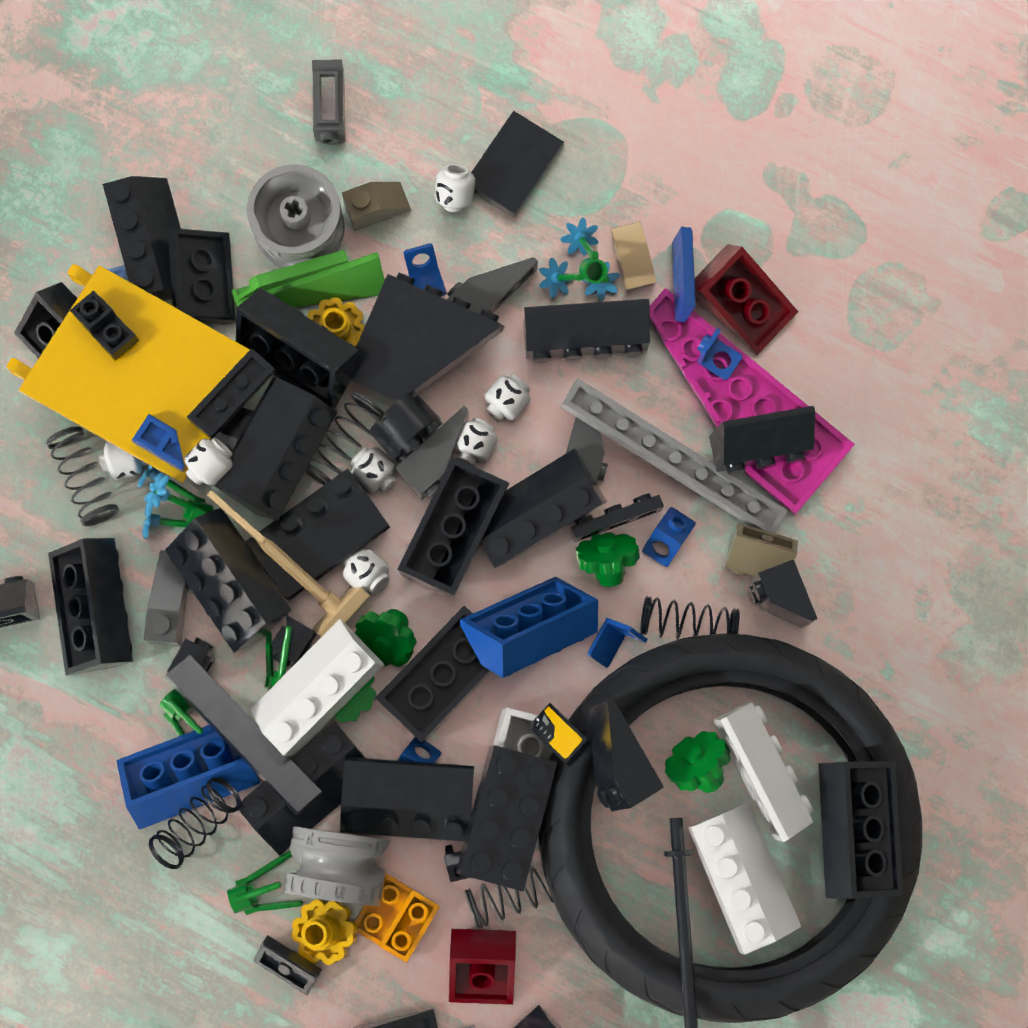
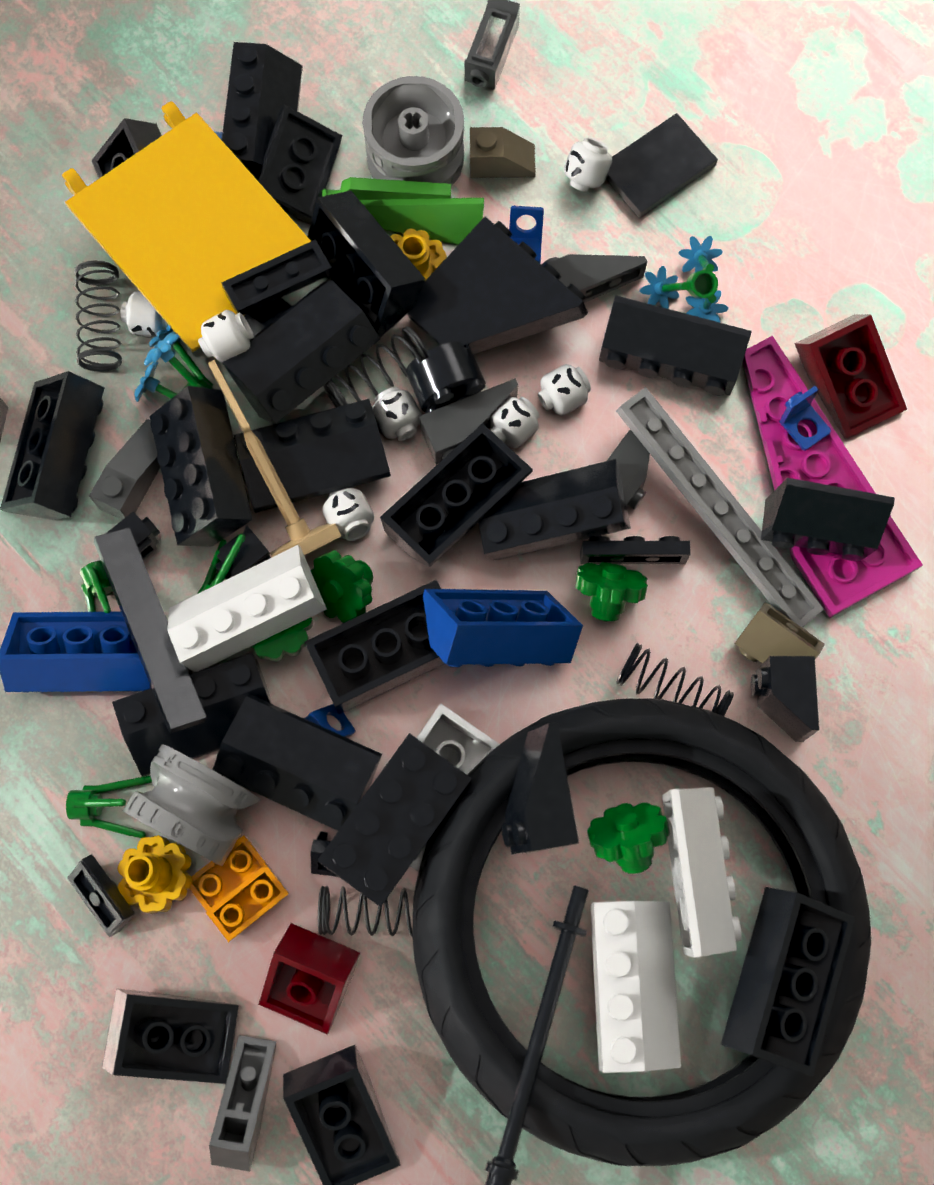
camera: 25 degrees right, 5 degrees down
black slope [70,290,139,361] -> none
blue tile [132,414,185,472] -> none
black piece [148,777,241,869] -> none
slope [528,703,591,767] -> none
blue bracket [587,617,648,668] -> none
tan slope [610,221,656,290] -> none
blue bracket [642,507,696,567] -> none
blue tile [672,226,696,322] -> none

